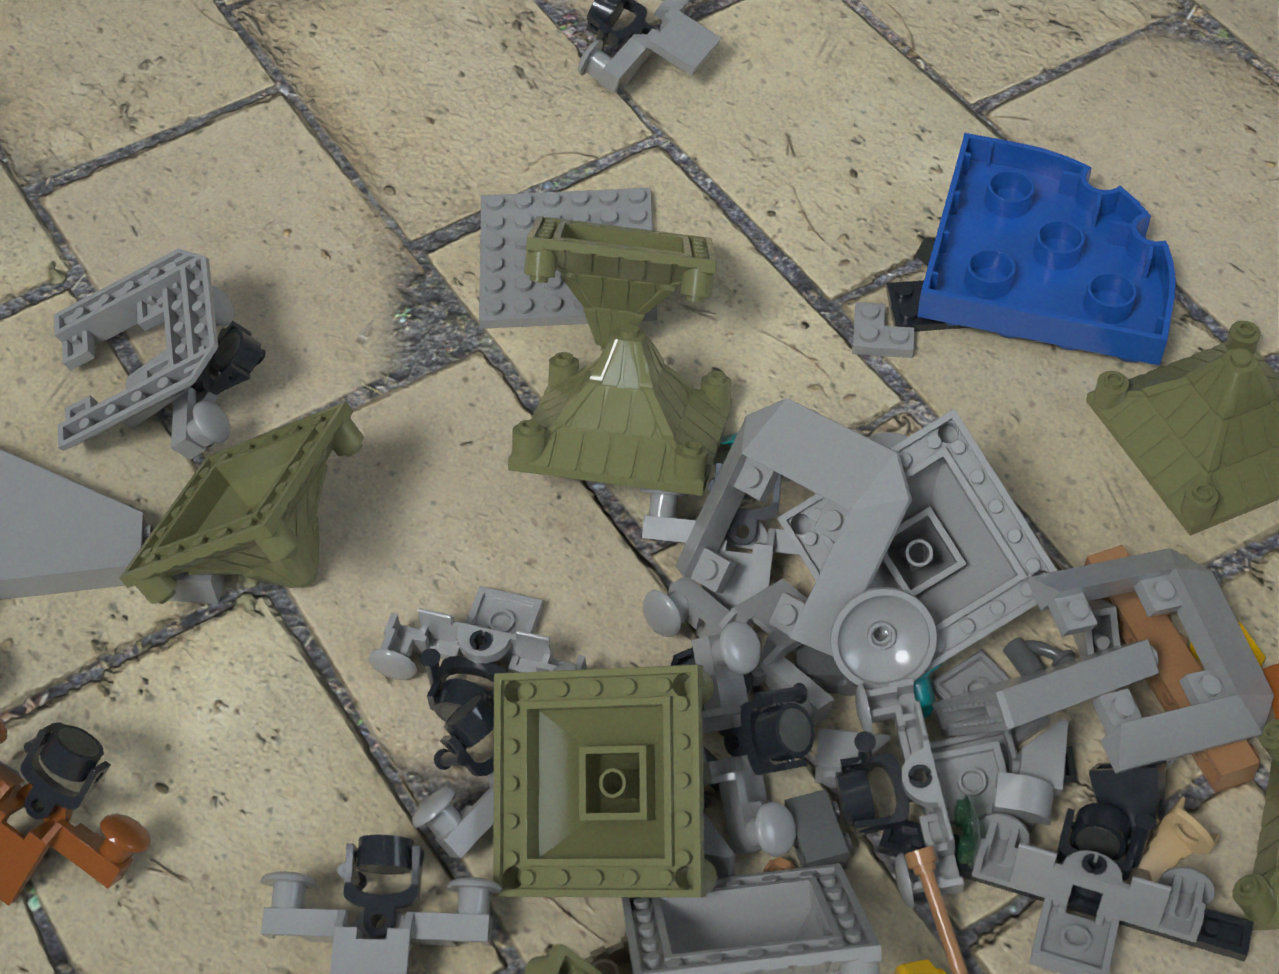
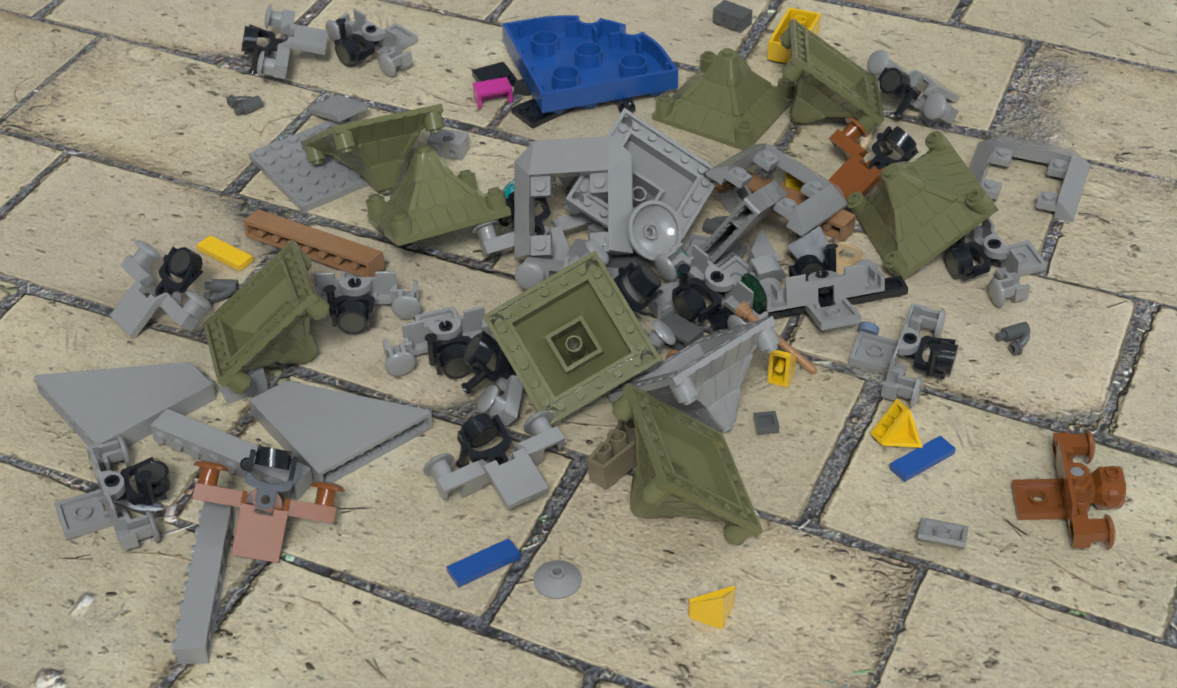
camera: 35 degrees left, 10 degrees down
light grey slope [54,249,218,451] -> none
light grey plate [852,302,914,358] -> none
none -> light grey brick [150,409,313,500]
none -> yellow tile [196,235,253,271]
none -> dark grey plant [203,279,239,306]
none -> dark grey plant [226,94,263,115]
none -> medium nougat brick [243,209,385,277]
none -> light grey slope [249,381,433,483]
none -> light grey tile [308,95,368,122]
none -> piece [310,270,422,334]
none -> light grey piece [326,8,418,77]
none -> light grey brick [427,128,470,160]
none -> black plate [472,61,517,86]
none -> dark pink panel [473,77,513,109]
none -> black bush [618,98,635,113]

